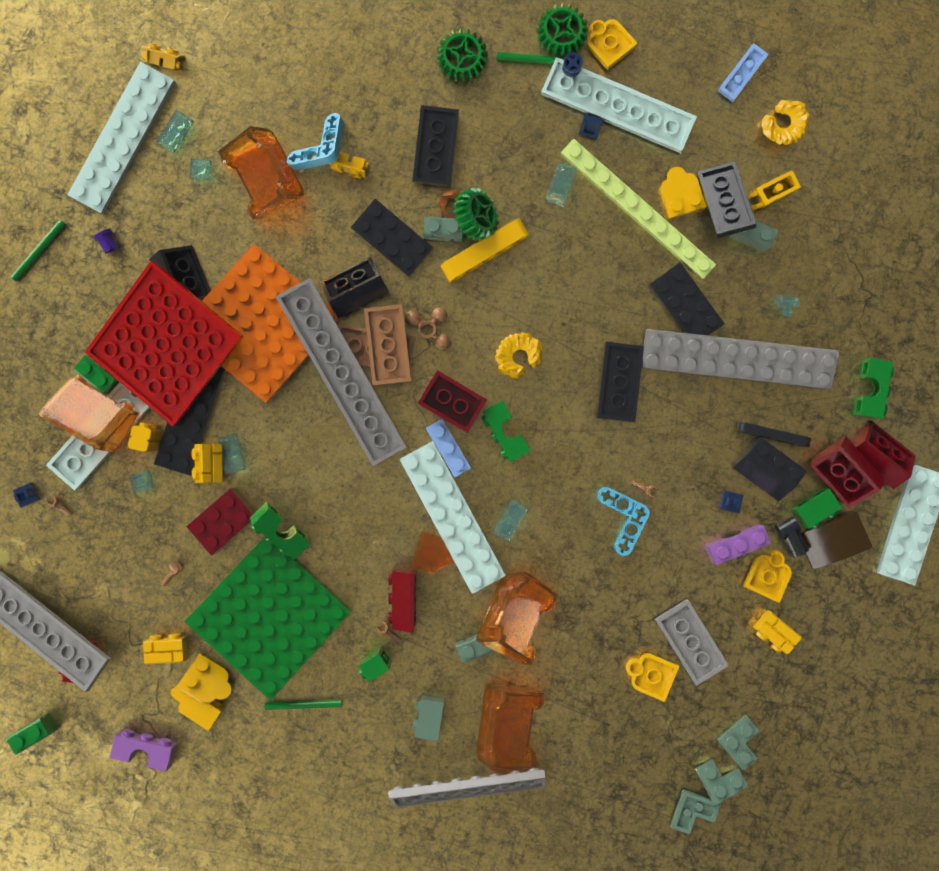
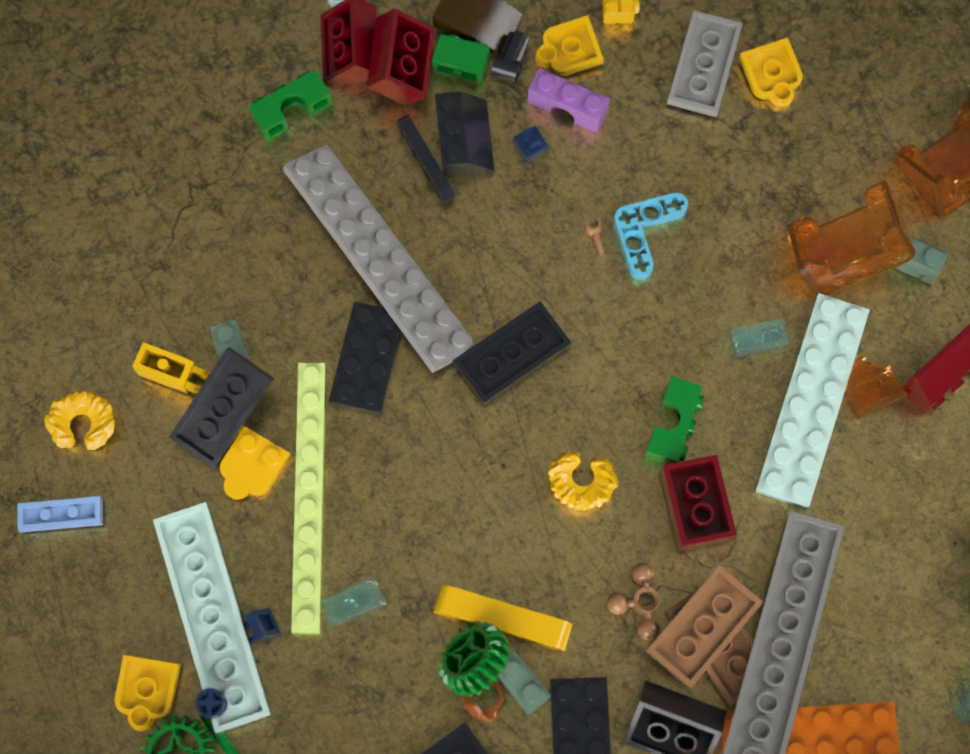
camera: 135 degrees left, 15 degrees down
light blue plate [426,419,471,477] -> none
clear light blue tile [774,295,800,316] -> none

